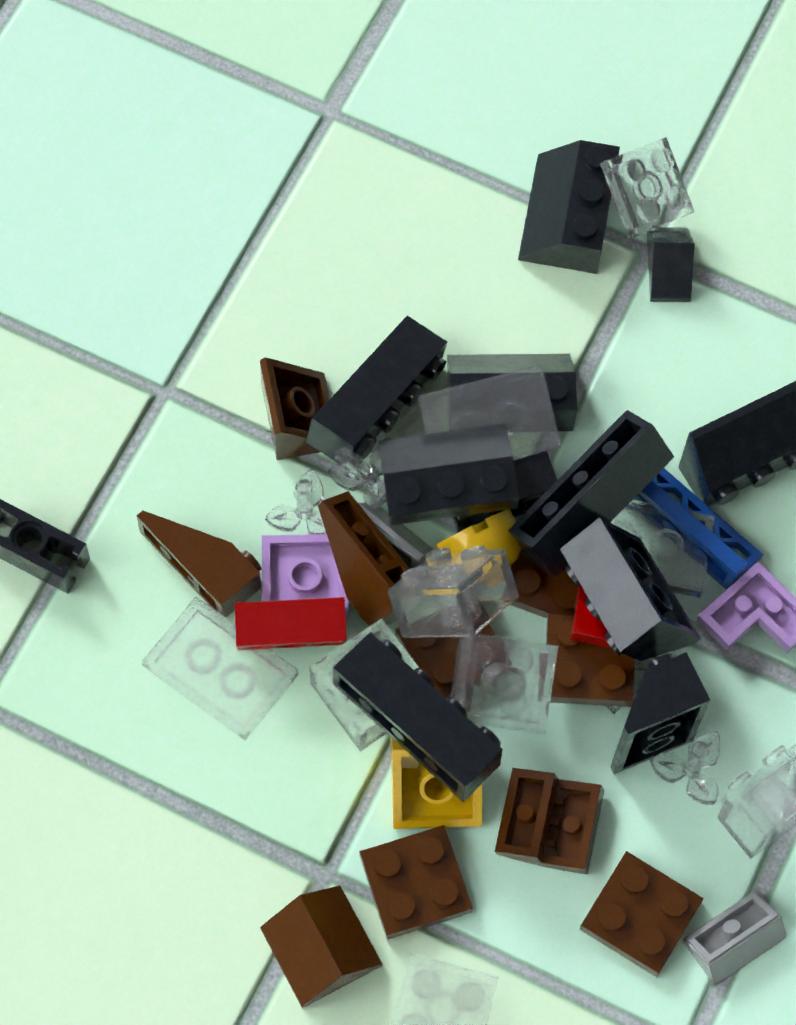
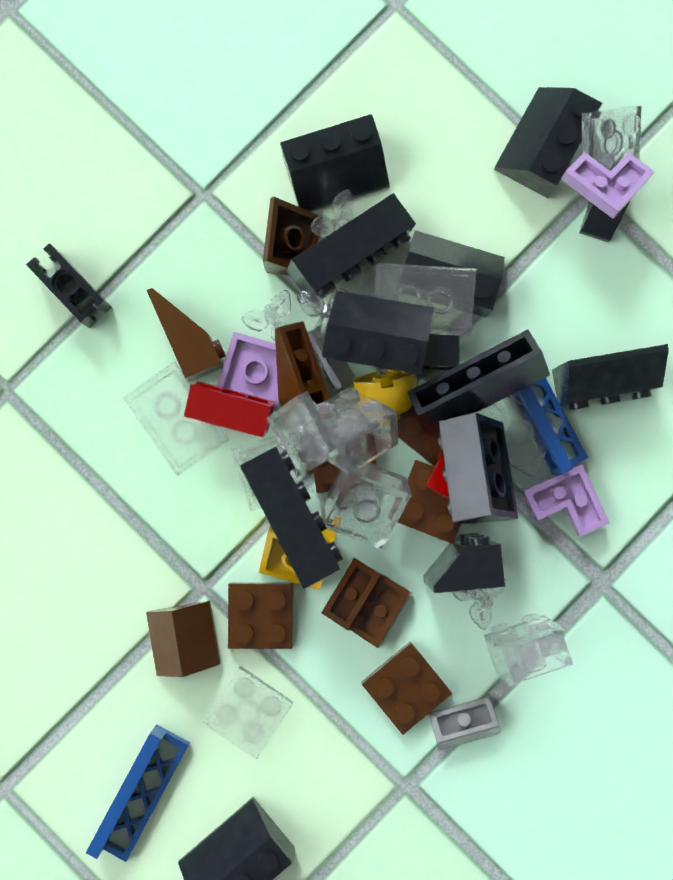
camera: 20 degrees right, 20 degrees up
none -> clear plate [267,391,340,477]
none -> black slope [280,114,390,212]
none -> clear plant [311,190,354,237]
none -> lavender plate [561,152,655,219]

